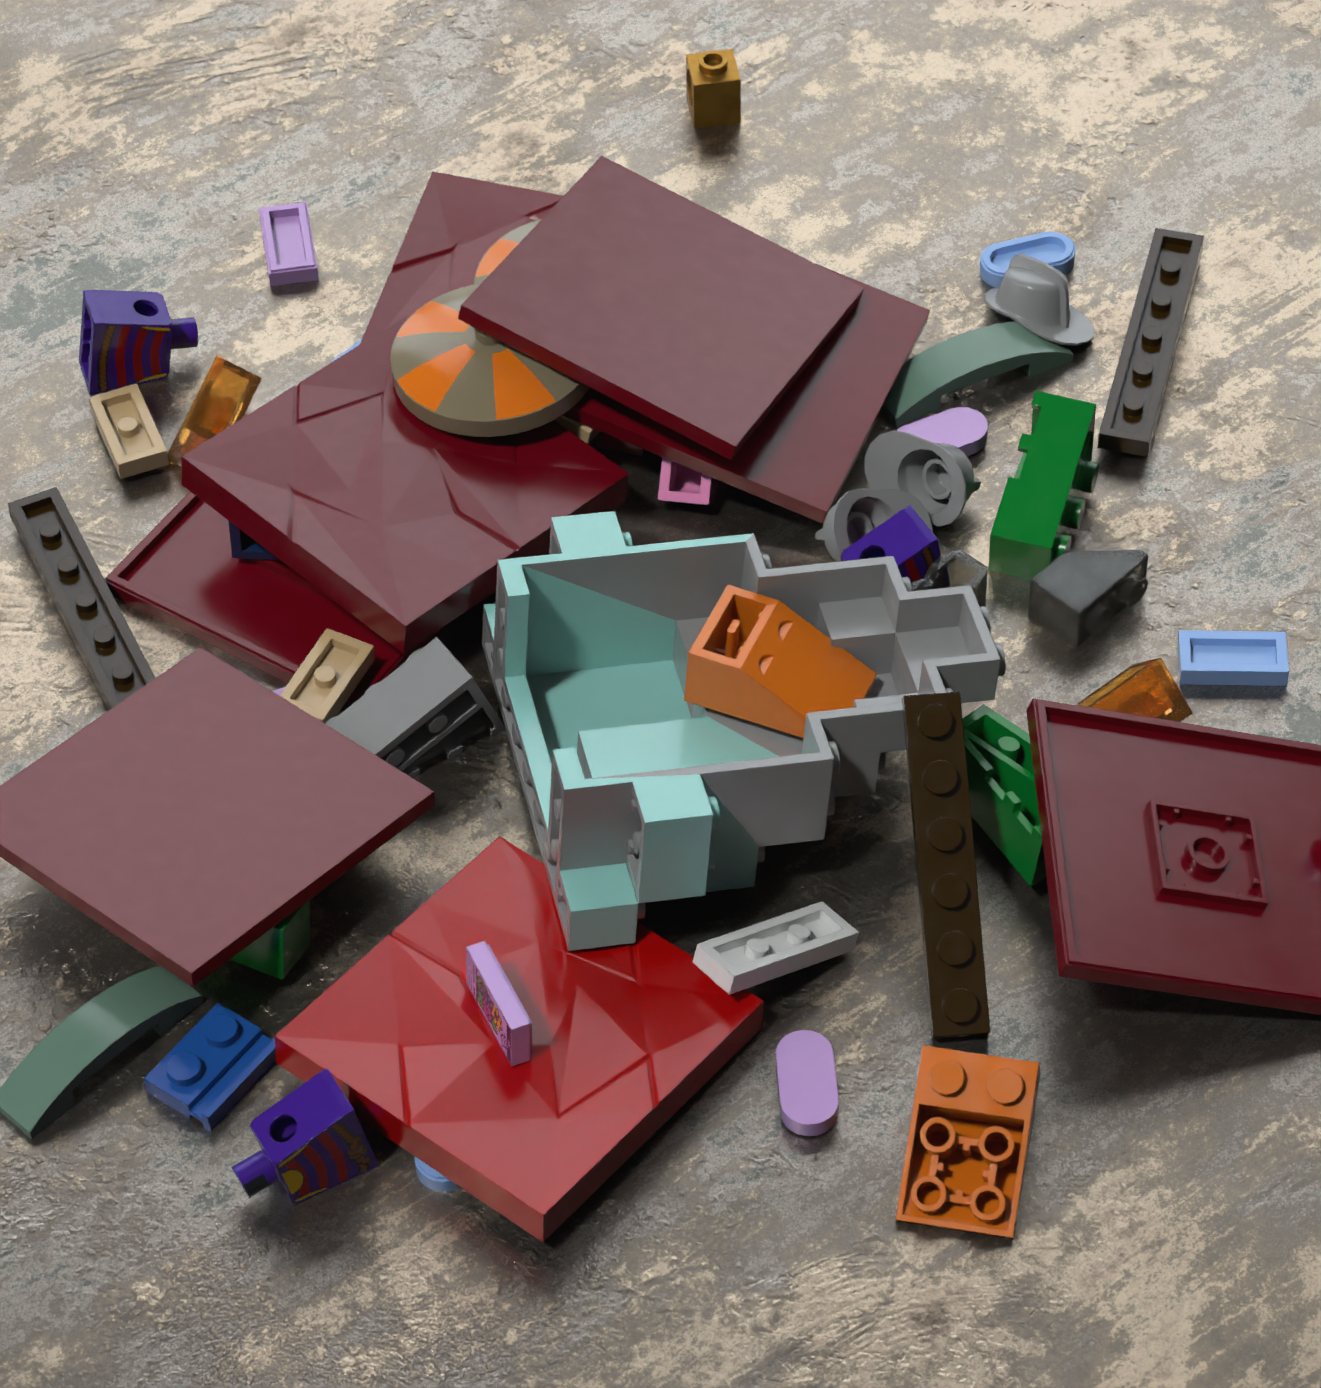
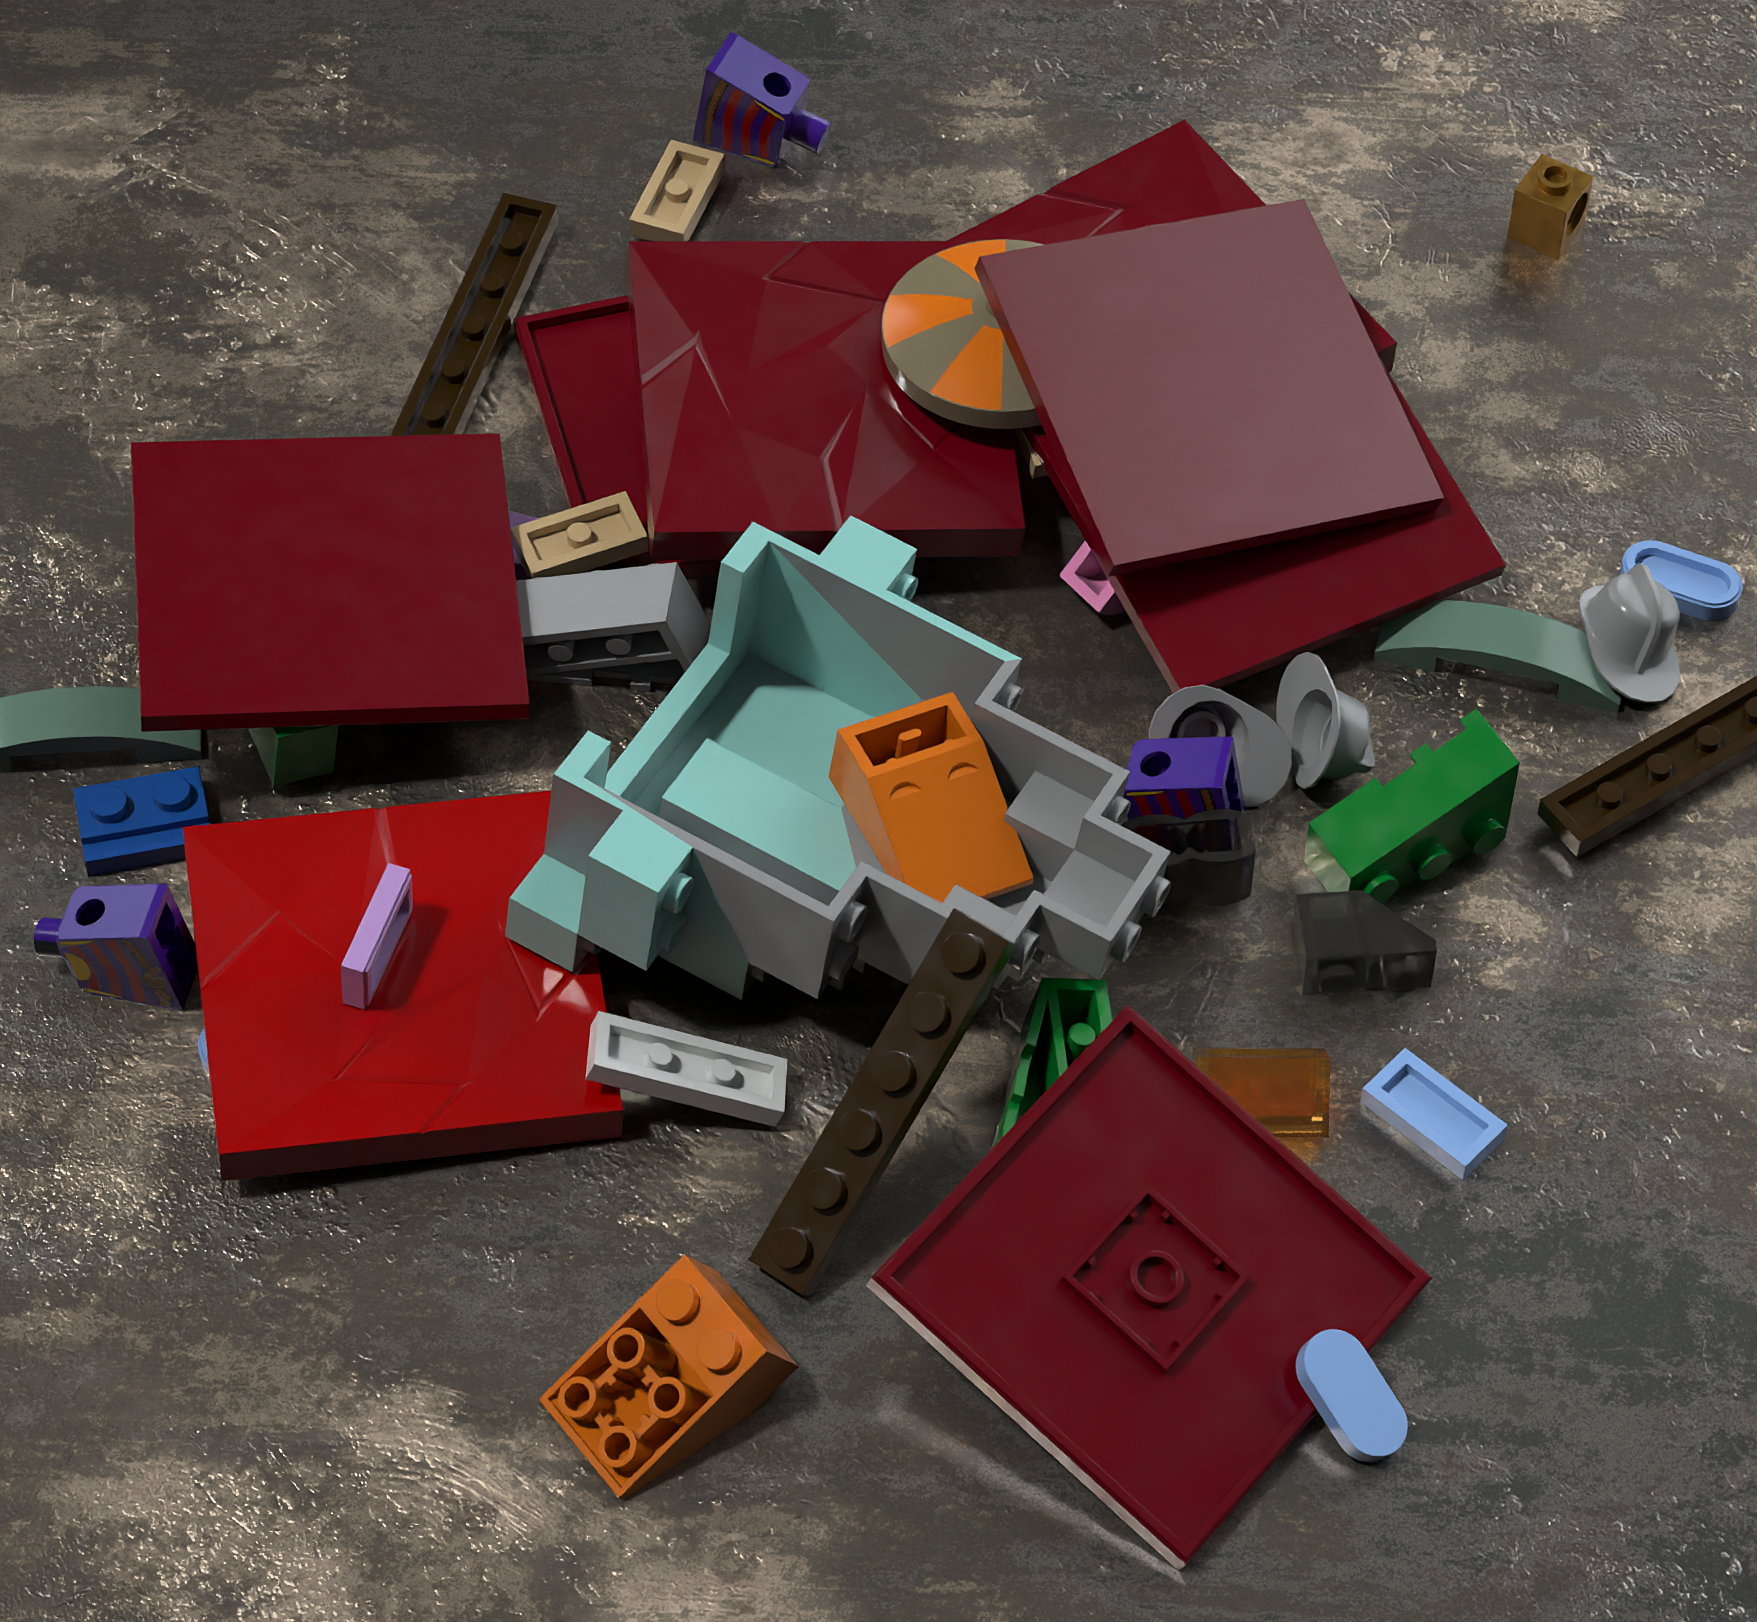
camera: 40 degrees right, 5 degrees up
clear orange brick [168,355,262,466] -> none
lavender tile [259,202,319,287] -> none
lavender tile [776,1030,839,1136] -> none
lavender tile [896,407,988,456] -> none

